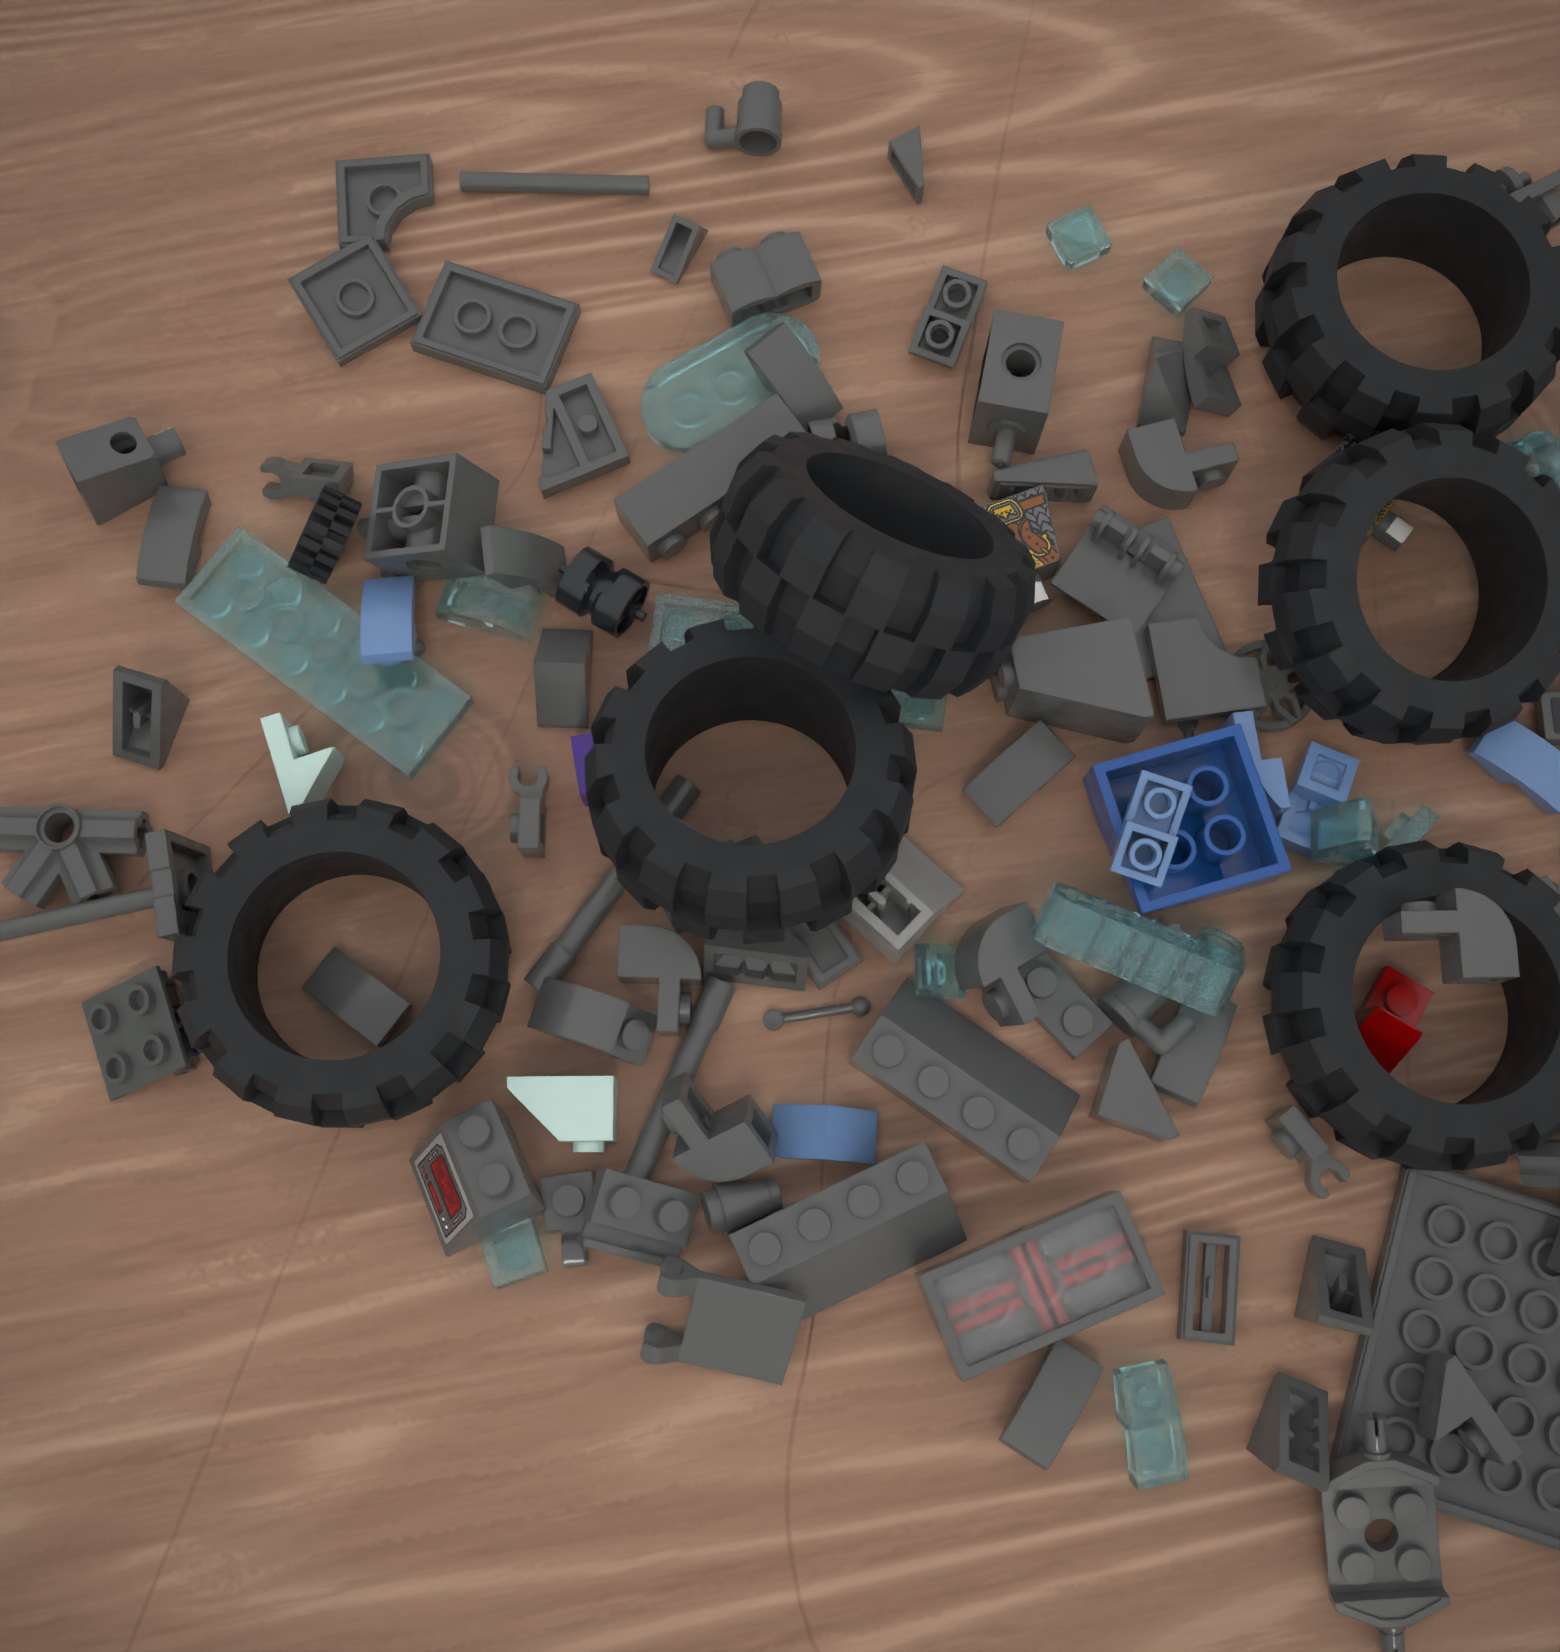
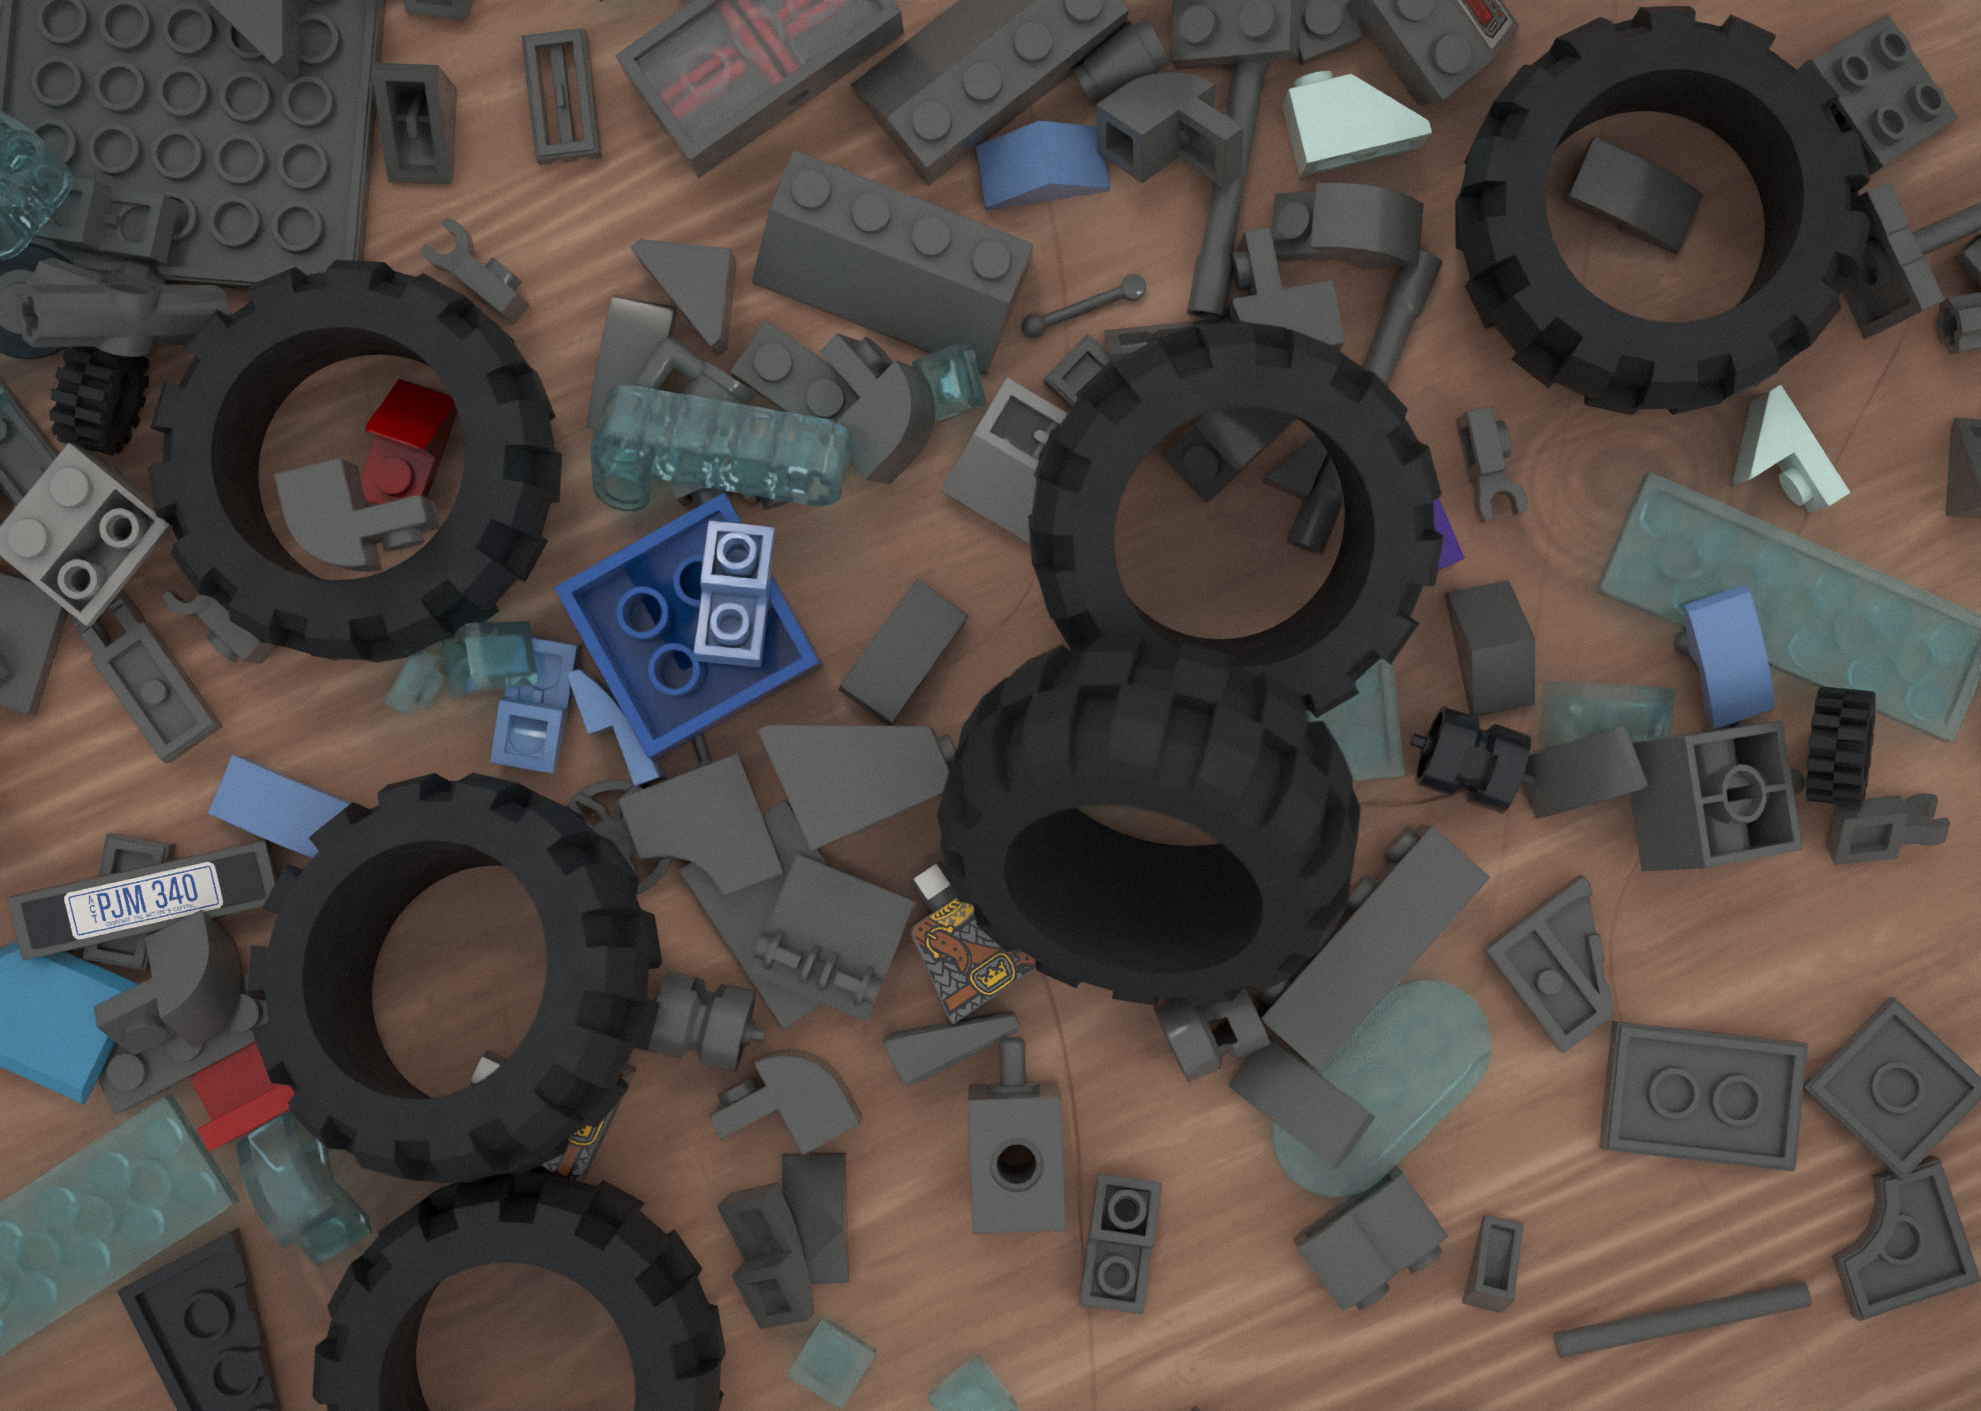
camera: 170 degrees right, 10 degrees up
none -> dark grey wheel [648,970,766,1073]

